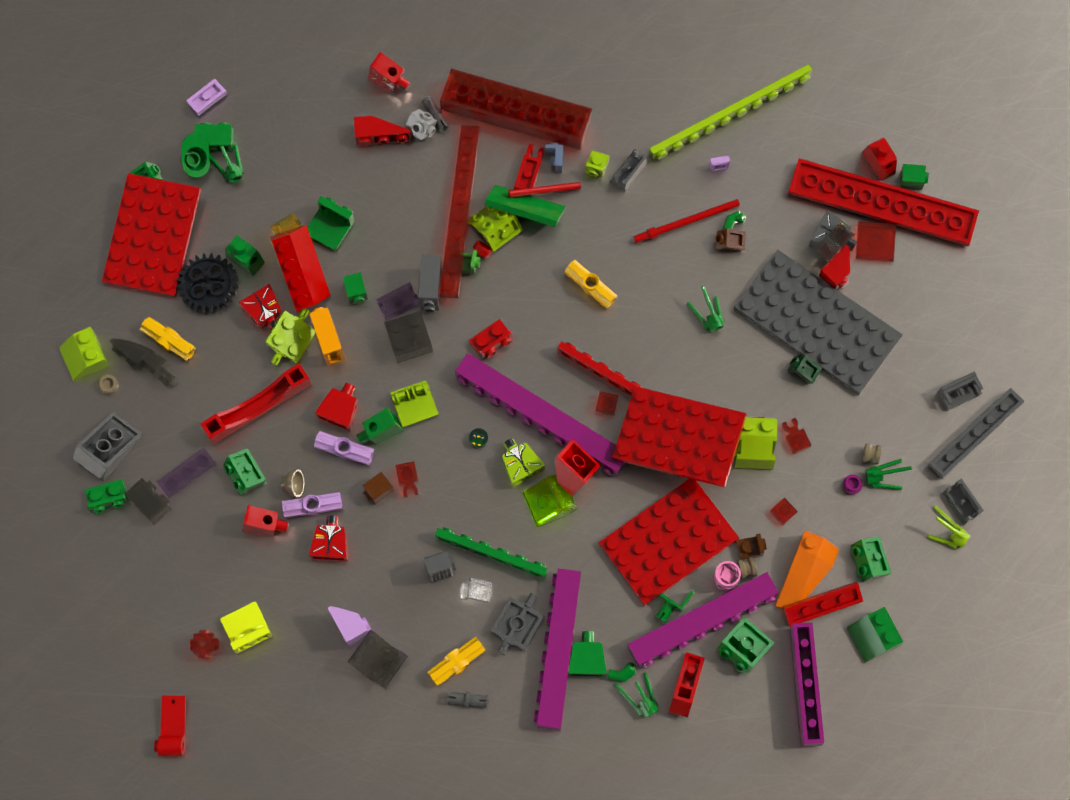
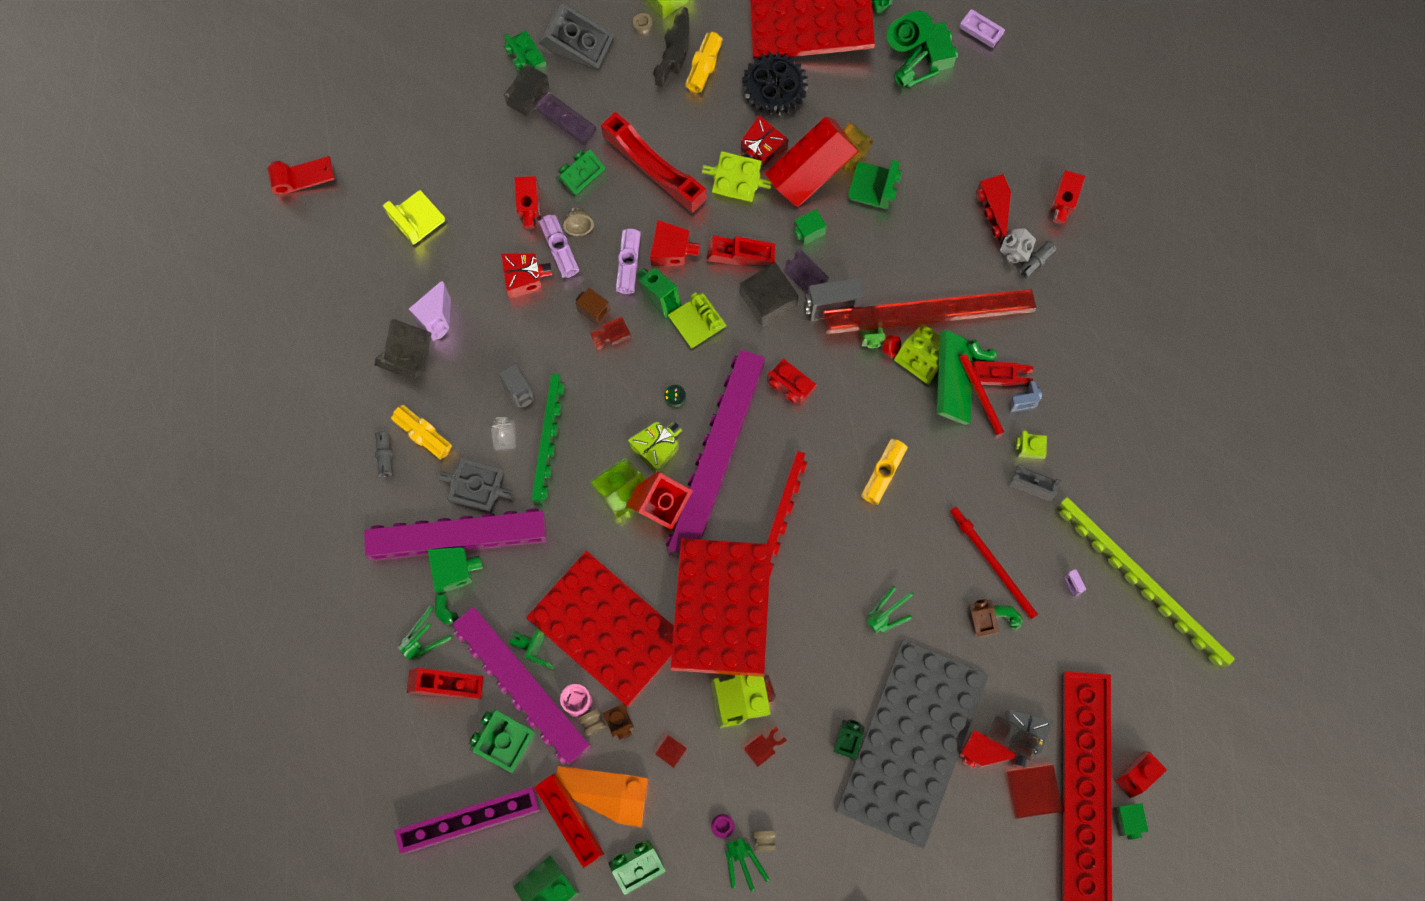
camera: 75 degrees right, 0 degrees up
clear red brick [190,630,220,659] -> none
green torso [225,235,265,276] -> none
light orange window [309,307,345,366] -> none
clear red brick [440,68,592,150] -> none
clear red plate [596,391,619,415] -> none
none -> red slope [707,235,776,265]
none -> green arm [967,339,997,362]

